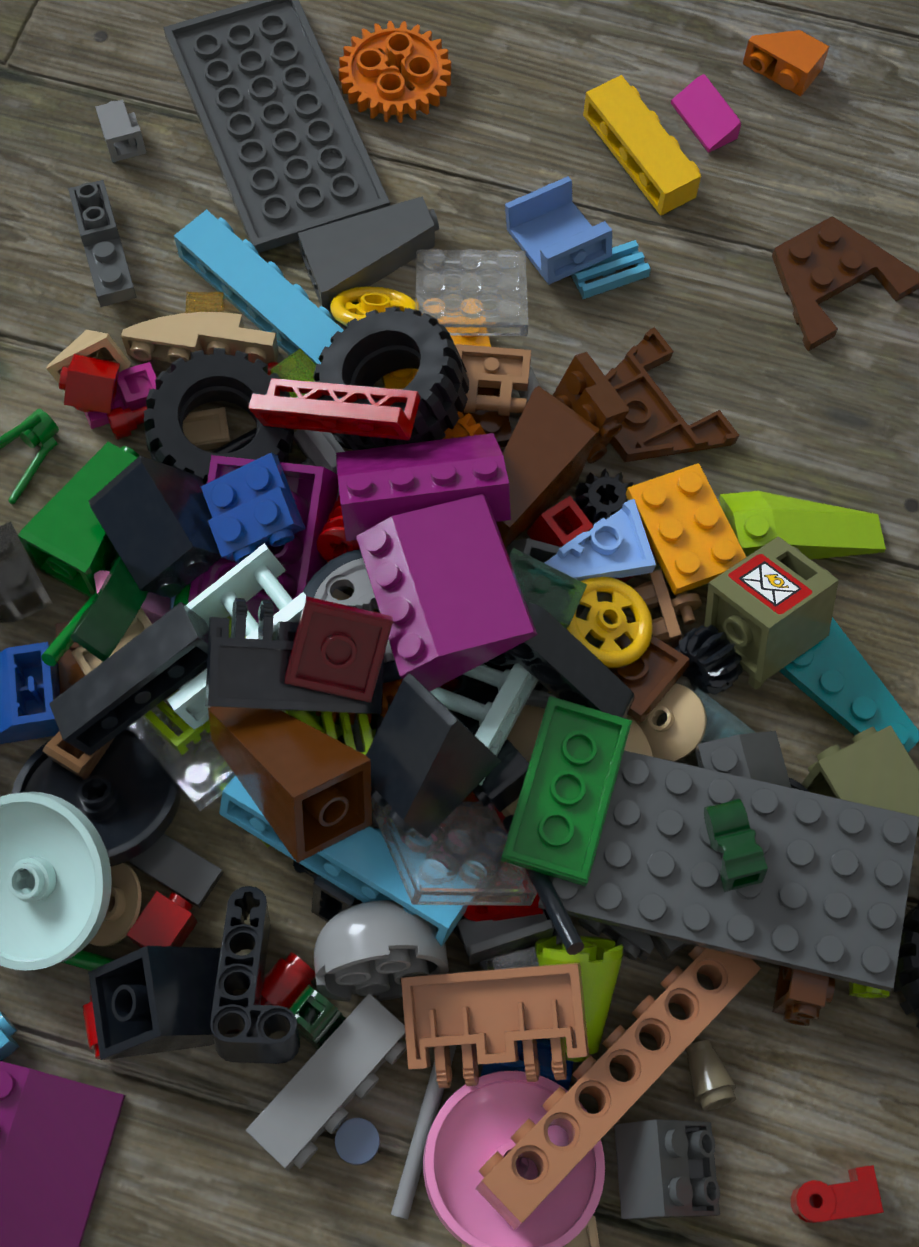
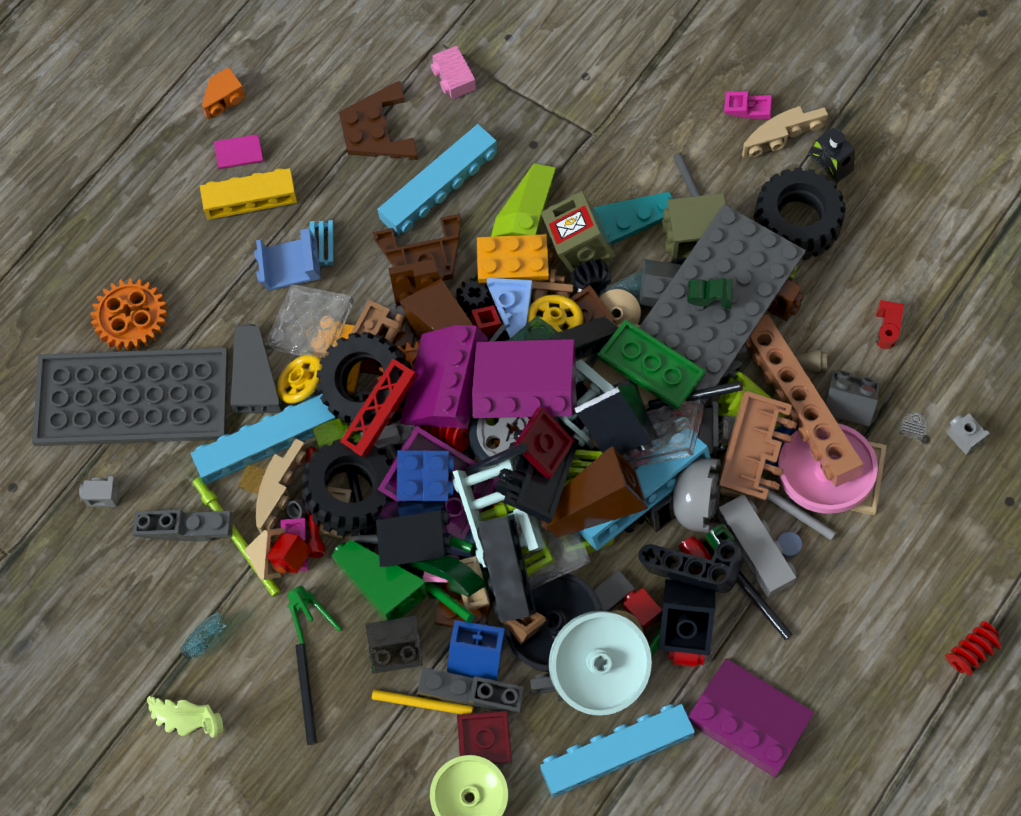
camera: 65 degrees left, 0 degrees up
none -> lime bar [192,477,281,597]
none -> medium azure brick [377,124,497,236]
none -> black bar [465,443,528,476]
none -> black bar [726,557,793,641]

